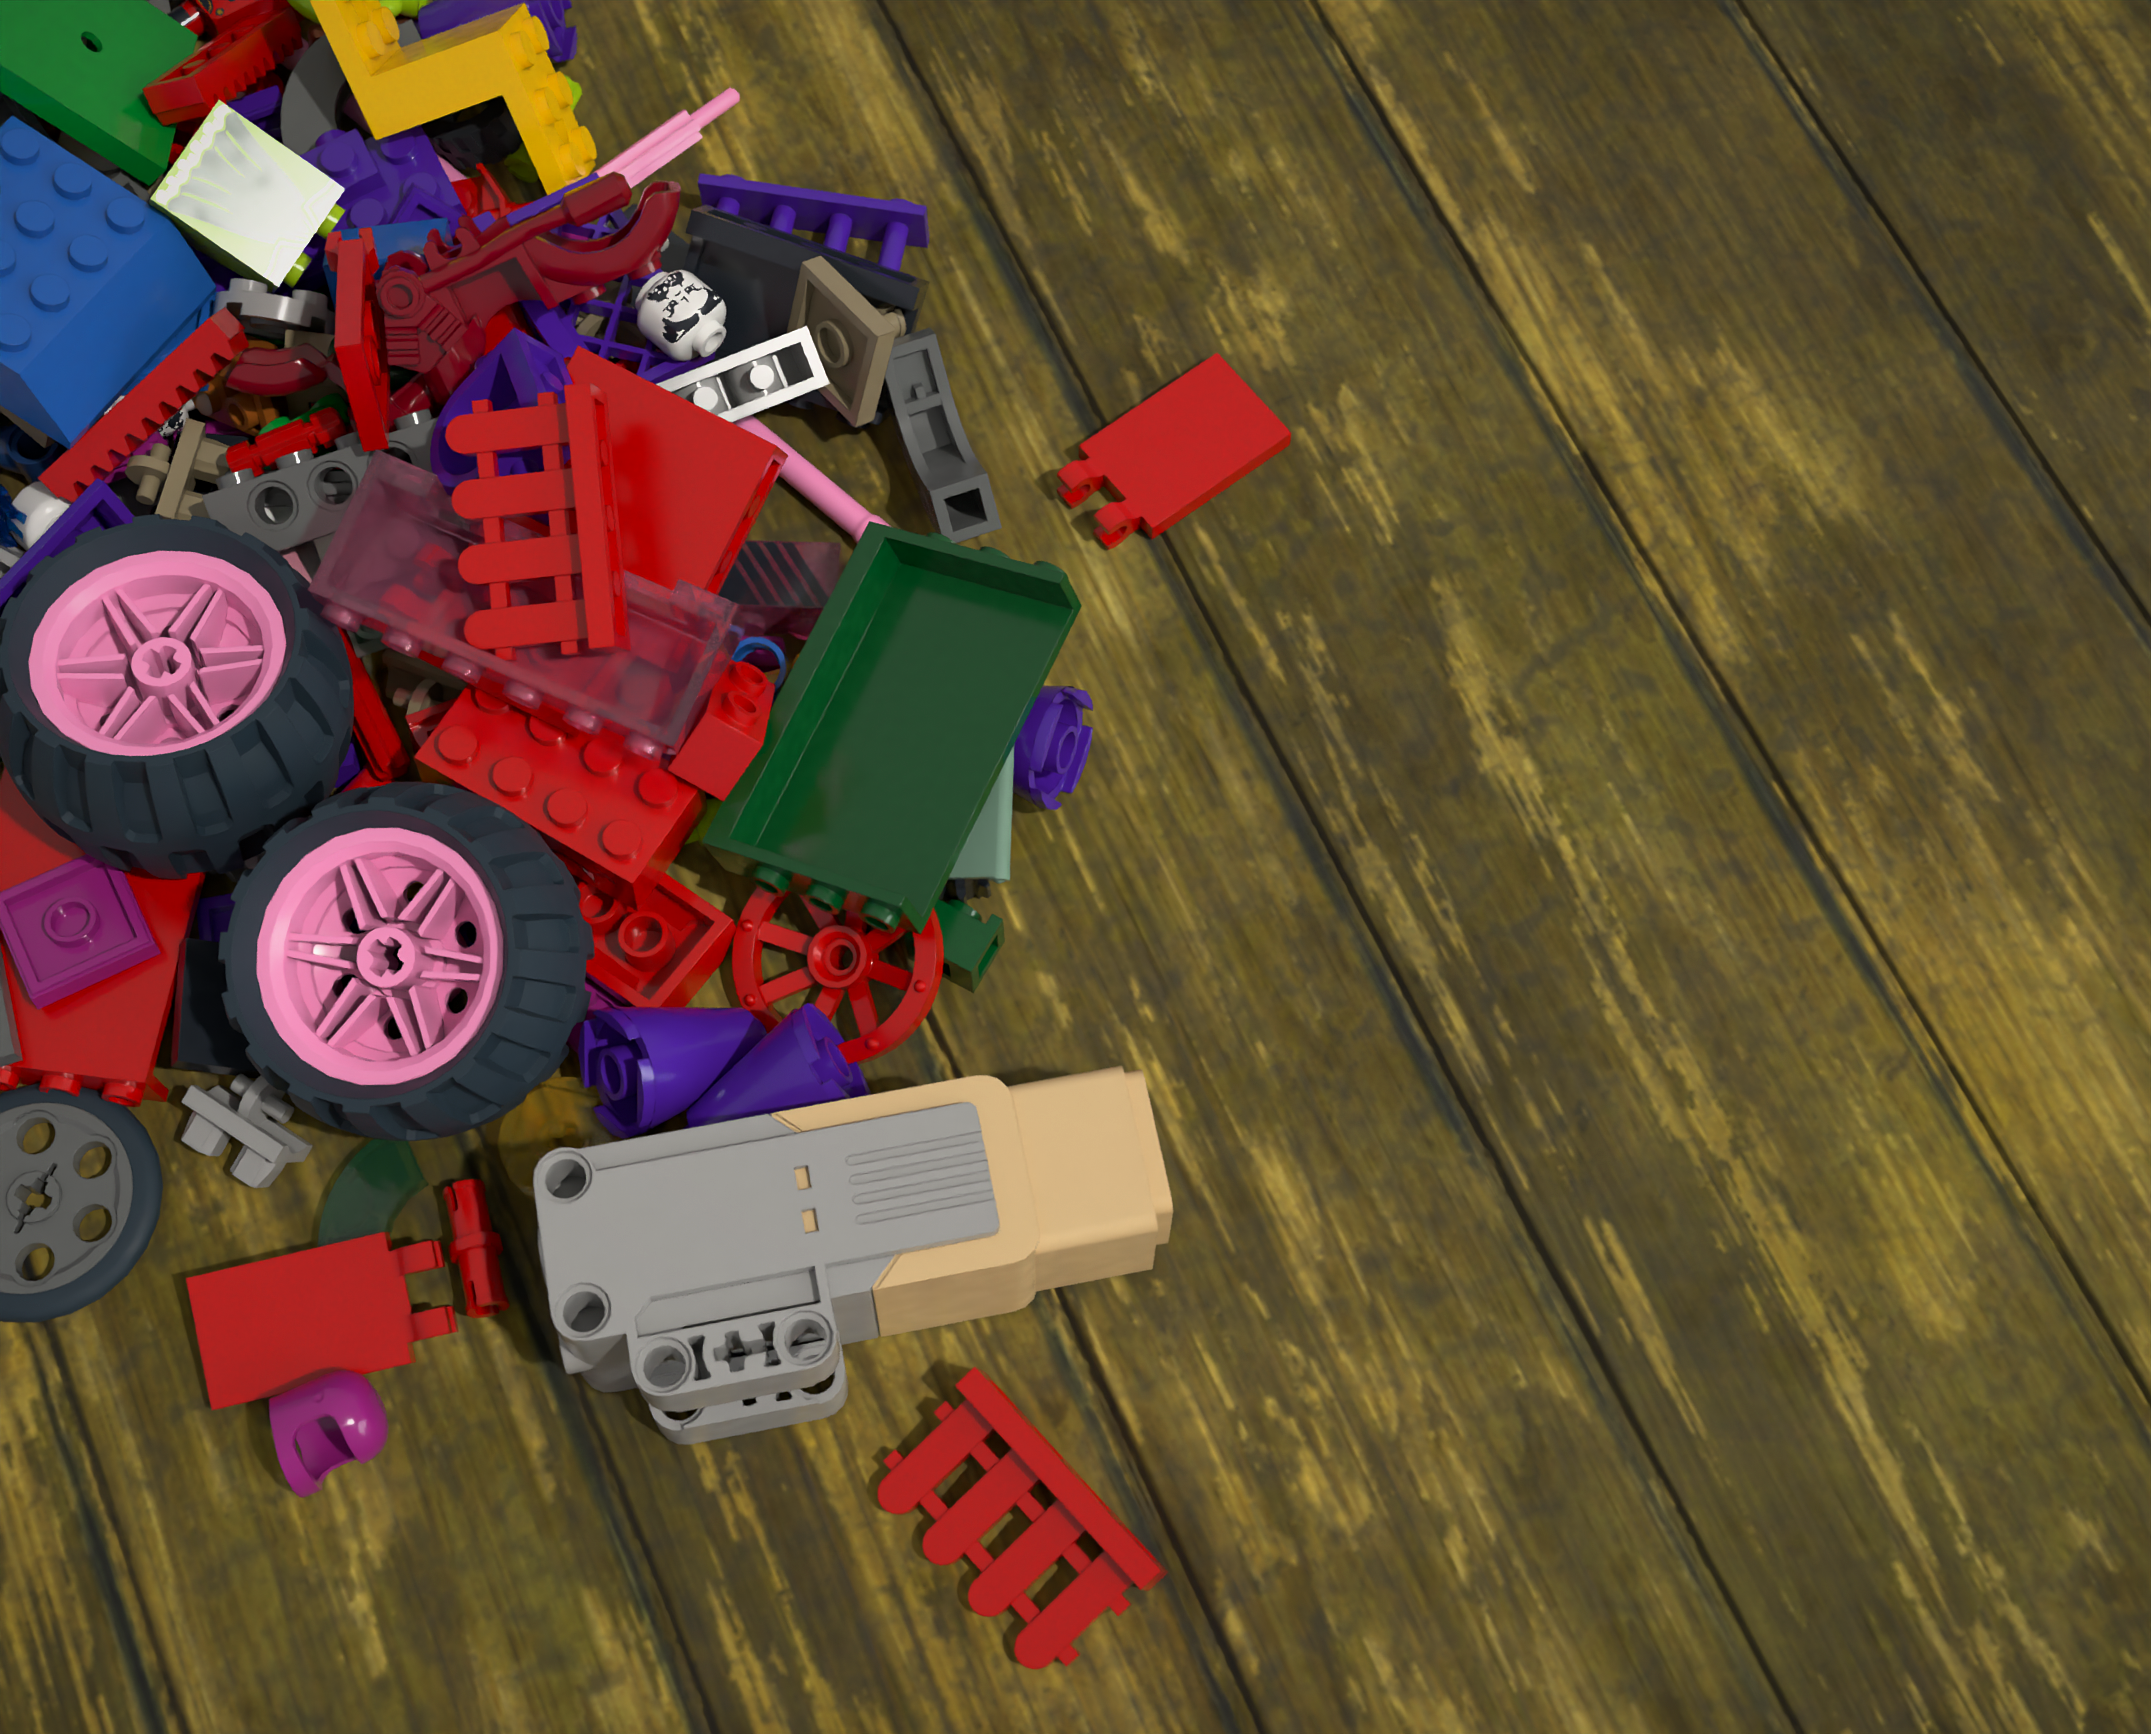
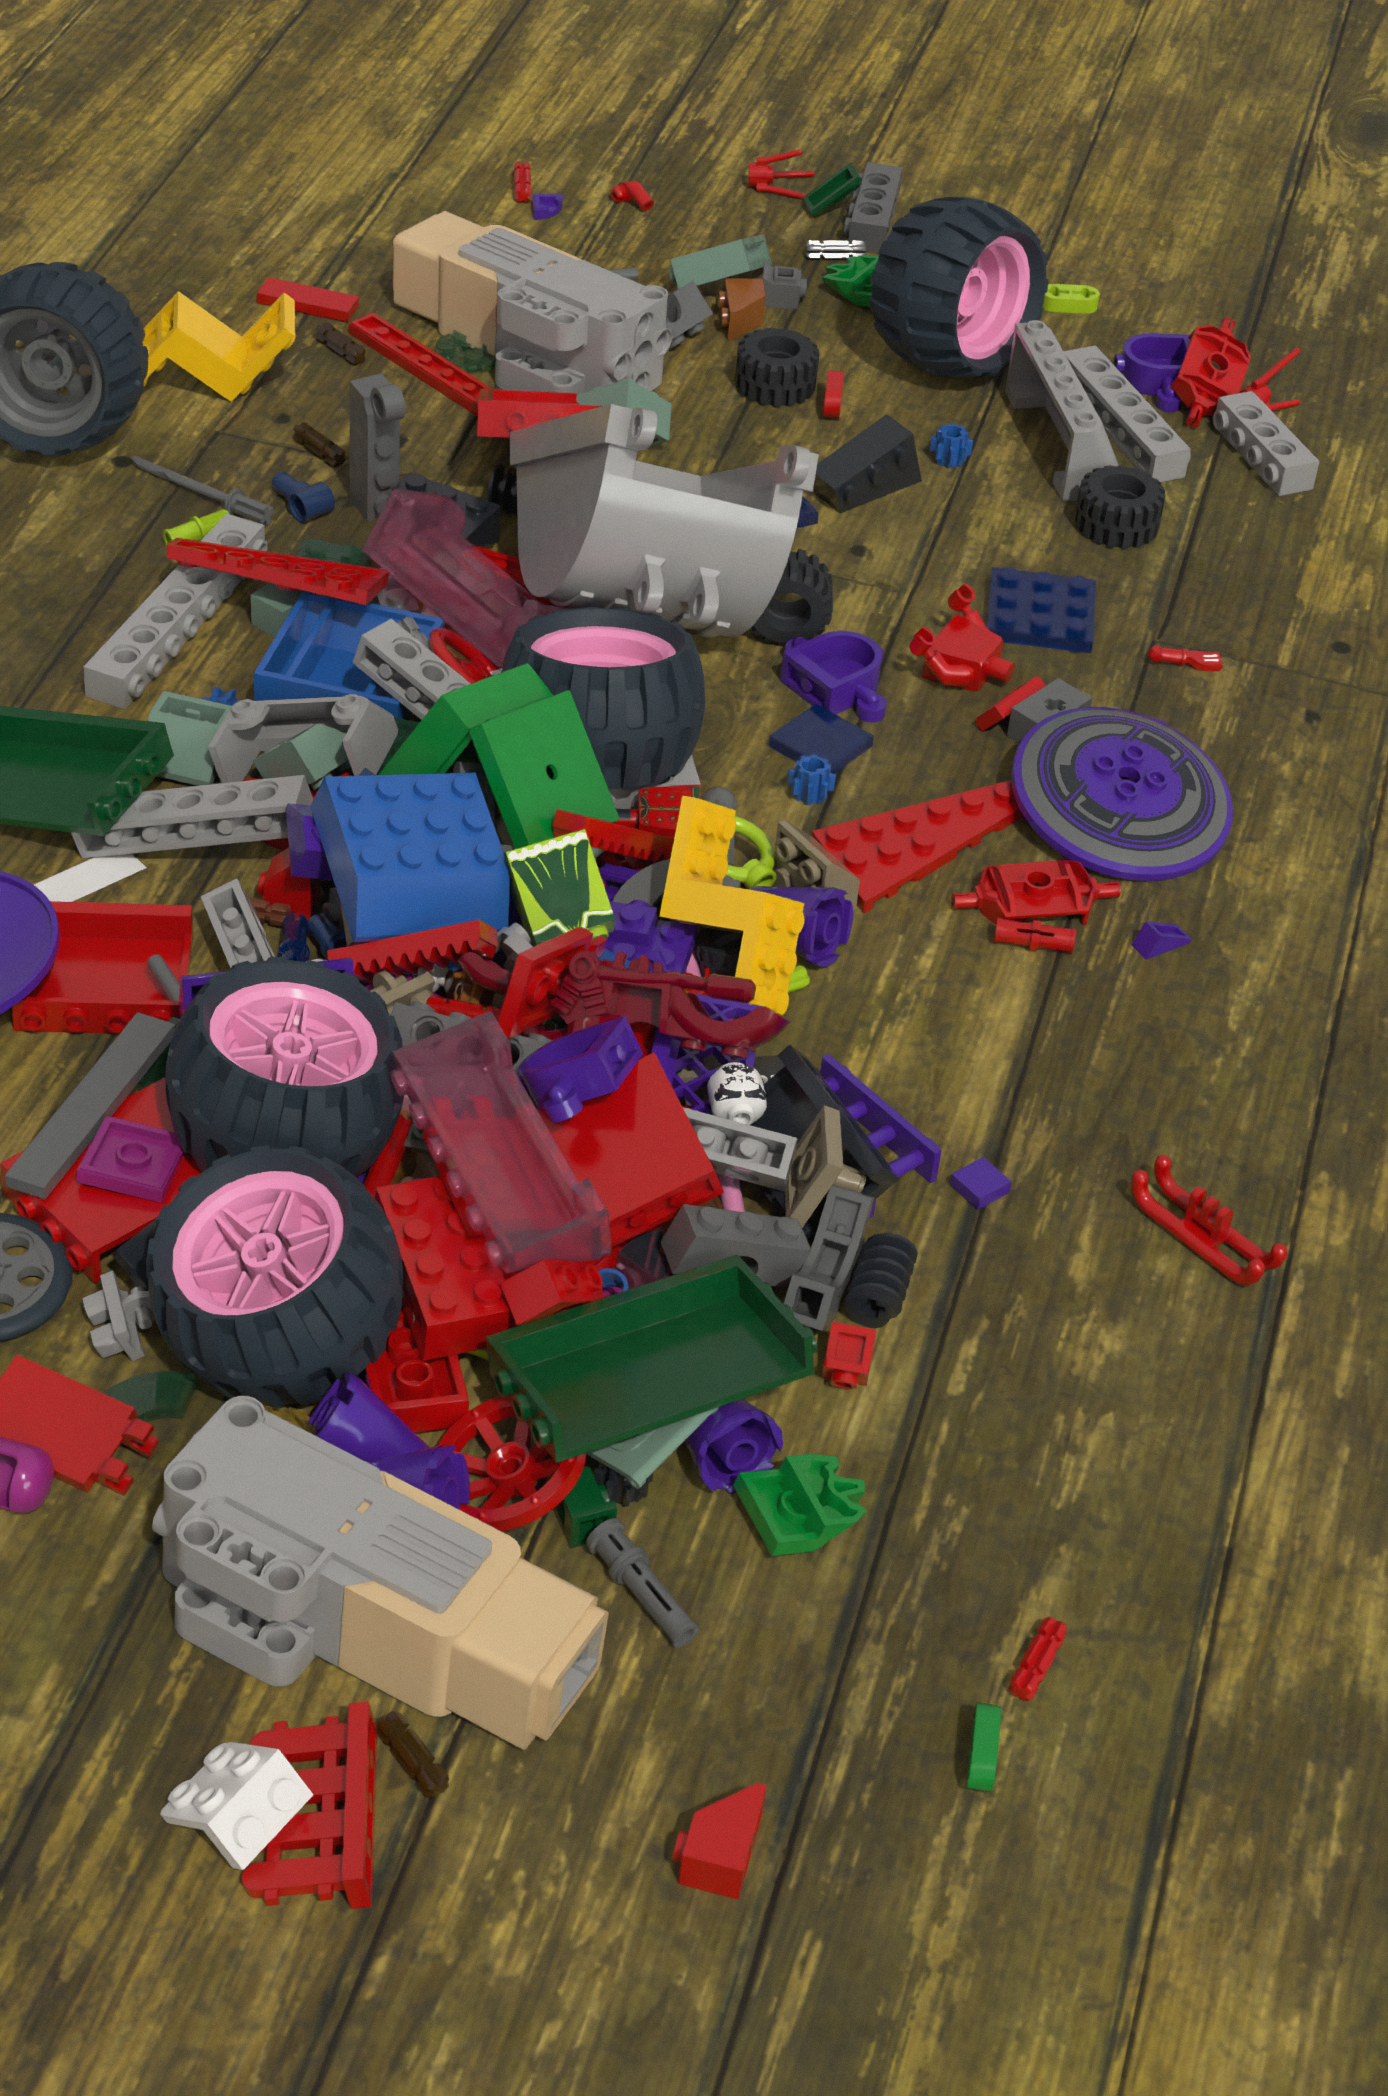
camera: 35 degrees right, 25 degrees down
red pin [442,1179,510,1318] -> none
red fence [445,382,631,663] -> none
bright pink axle [592,88,740,188] -> none
red tile [1057,353,1292,550] -> none
none -> white bracket [160,1742,313,1870]
none -> dark brown axle [377,1711,449,1798]
none -> dark grey pin [586,1518,699,1648]
none -> dark grey arch [661,1204,811,1288]
none -> red slope [672,1783,767,1900]
none -> green plate [733,1454,867,1556]
none -> red bracket [822,1322,876,1389]
none -> black piece [845,1233,918,1329]
none -> dark purple tile [950,1157,1012,1209]
none -> green beam [966,1702,1002,1792]
none -> red axle [1009,1617,1067,1701]
none -> red piece [1131,1155,1288,1286]

